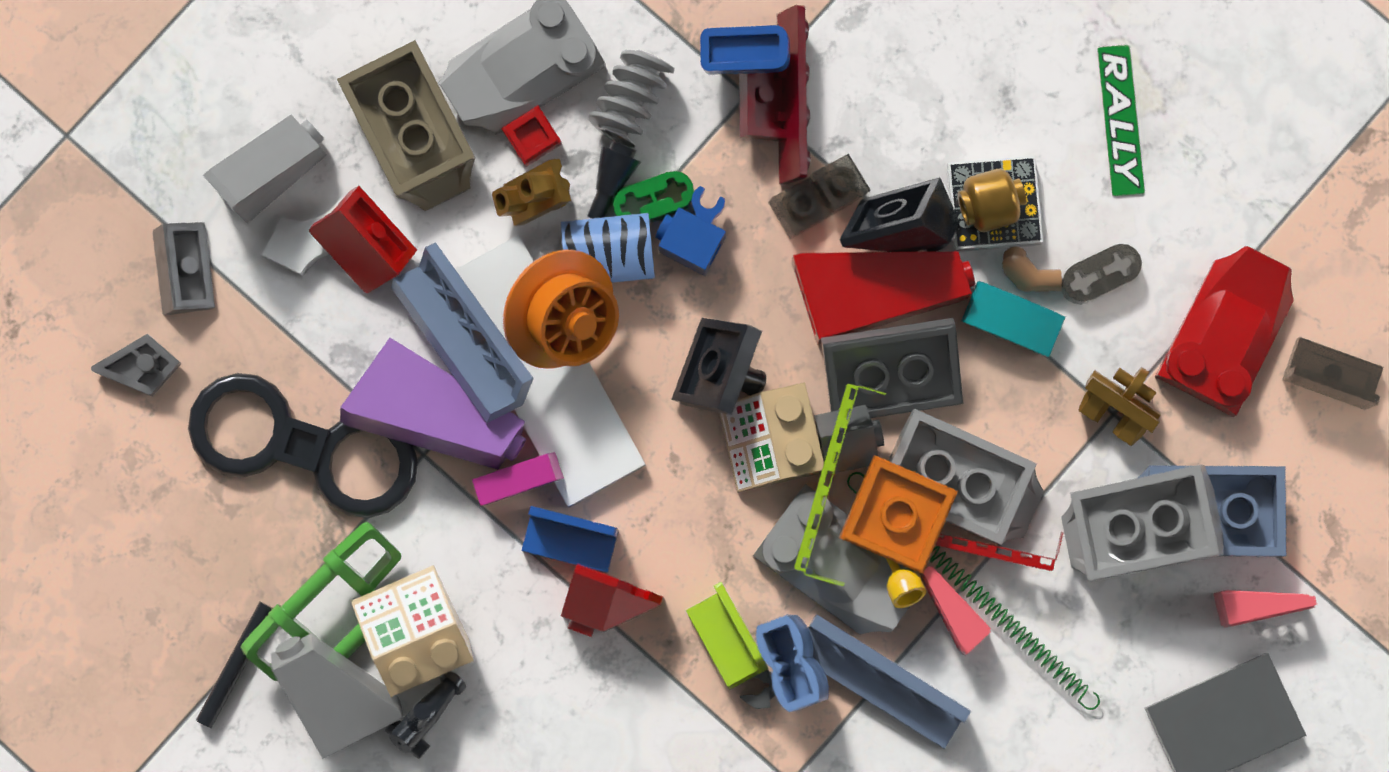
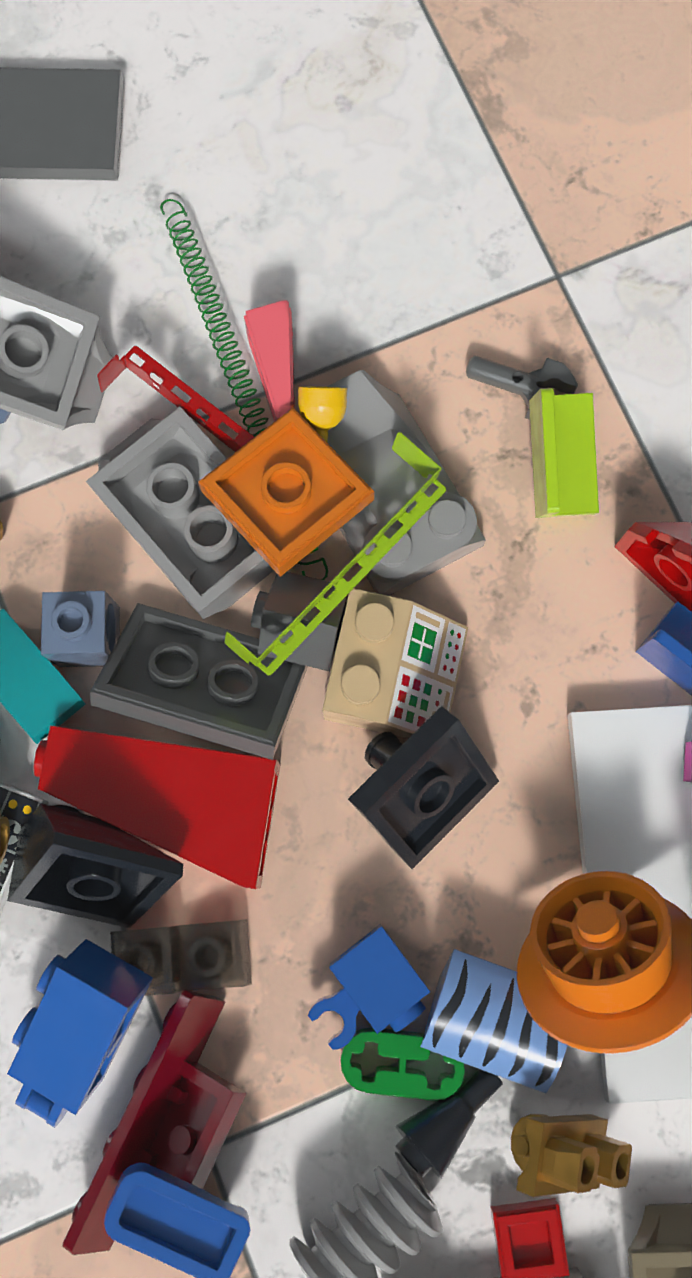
camera: 155 degrees left, 5 degrees down
medium blue brick [756,615,829,712] -> none
sand blue fence [808,615,971,749] -> none
none -> blue brick [7,939,153,1128]
none -> sand blue brick [41,591,120,667]

